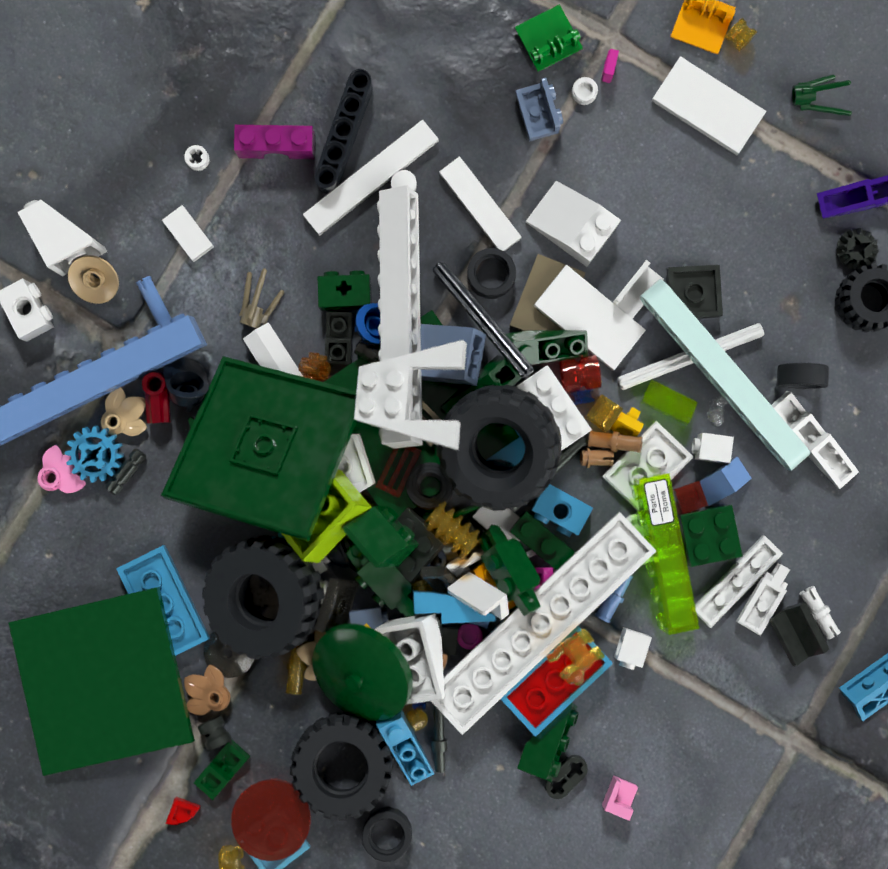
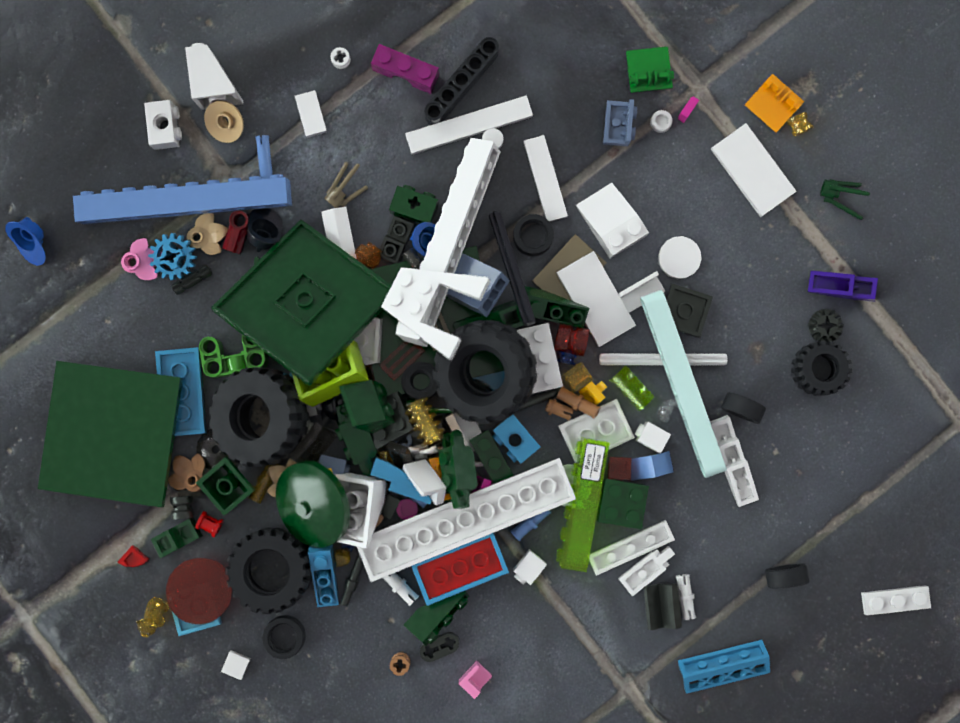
camera: 15 degrees right, 0 degrees up
clear yellow animal [546,628,605,686] -> none
none -> red bush [195,511,224,538]
none -> dark green slope [196,456,255,516]
none -> bright green beam [199,335,269,378]
none -> white pin [383,572,419,606]
none -> medium nougat bush [390,652,411,676]
none -> white tile [658,236,702,279]

